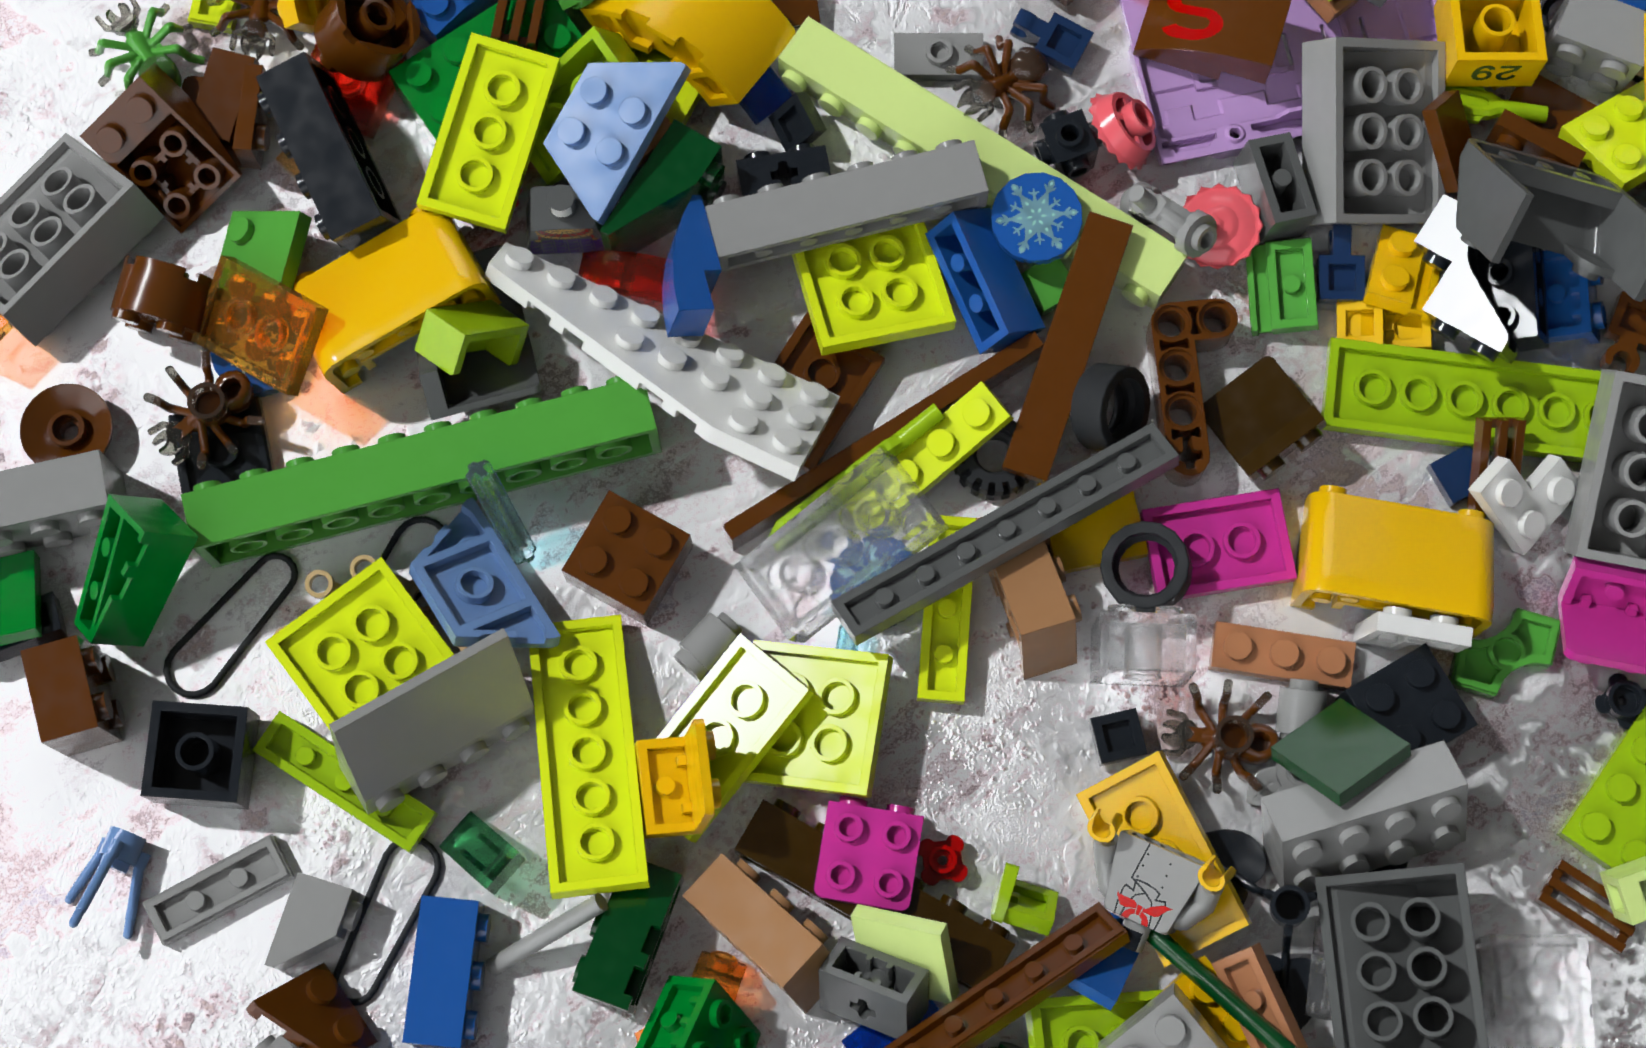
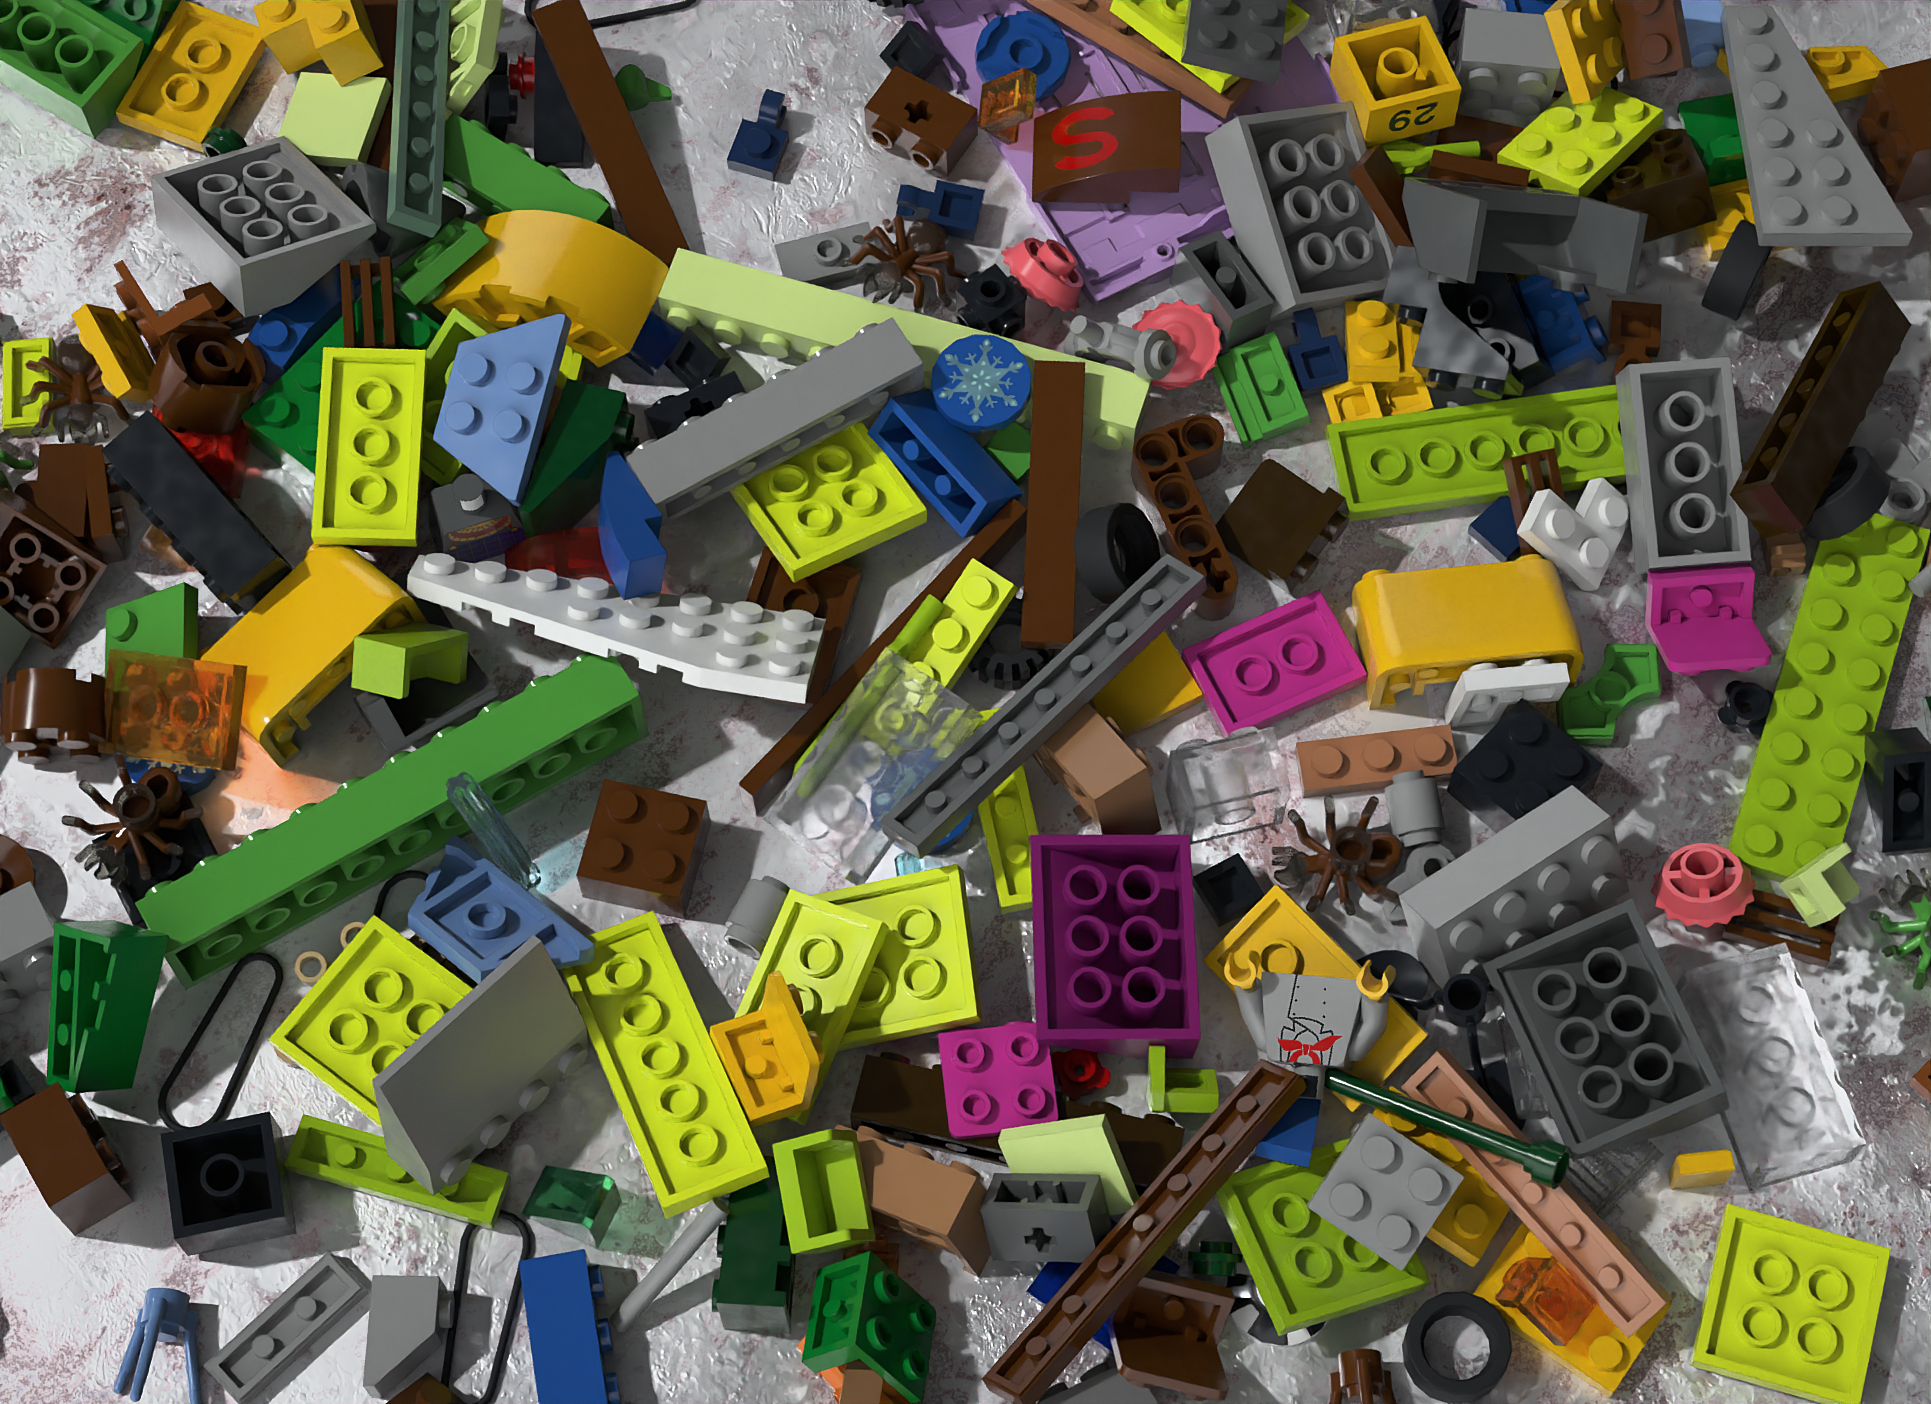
camera: 15 degrees left, 10 degrees down
black tyre [1100,521,1193,615] -> none
dark green tile [1271,698,1411,807] -> none
none -> lime panel [772,1129,876,1255]
none -> magenta slope [1029,835,1201,1059]
none -> coral piece [1650,843,1757,928]

